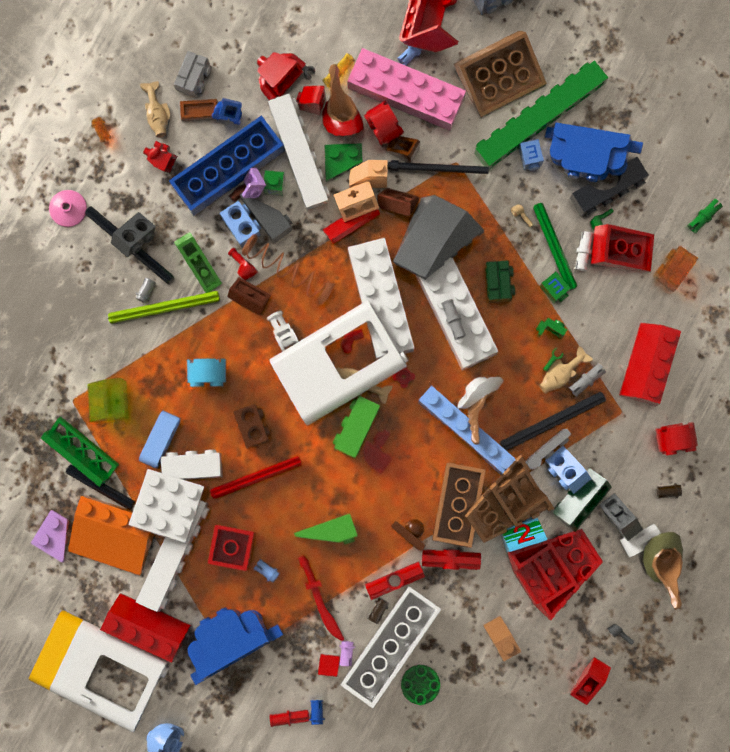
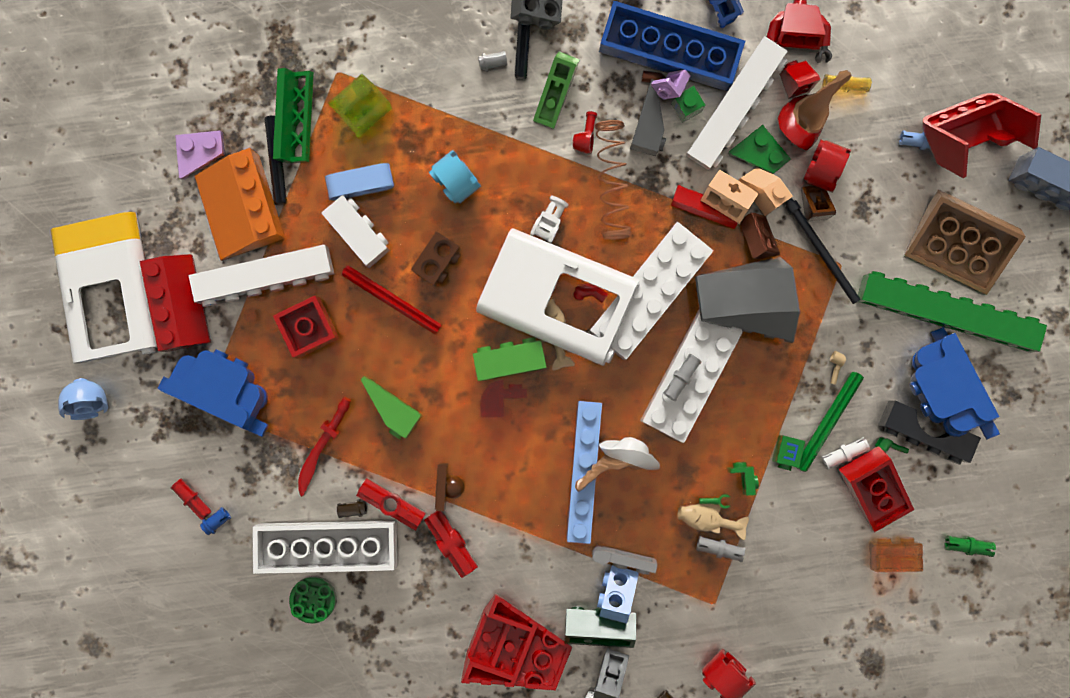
camera: 50 degrees right, 5 degrees up
lime axle [108,291,220,324] -> none
white plate [129,469,204,544] -> none
light blue brick [220,201,261,248] -> none
copper slope [227,277,271,315] -> none
light blue pin [254,559,280,583] -> none
red slope [318,654,340,677] -> none
lavender pin [339,641,355,666] -> none
bright pink brick [347,48,466,131] -> none
red plate [392,367,415,388] -> none
medium nougat brick [432,462,486,548] -> none
medium nougat wedge [465,455,555,543] -> none
medium nougat slope [483,616,521,661] -> none
dark green brick [485,260,515,303] -> none
black axle [500,392,606,451] -> none
slope [501,518,547,552] -> none
medium blue brick [518,139,544,171] -> none
red slope [619,323,681,407] -> none

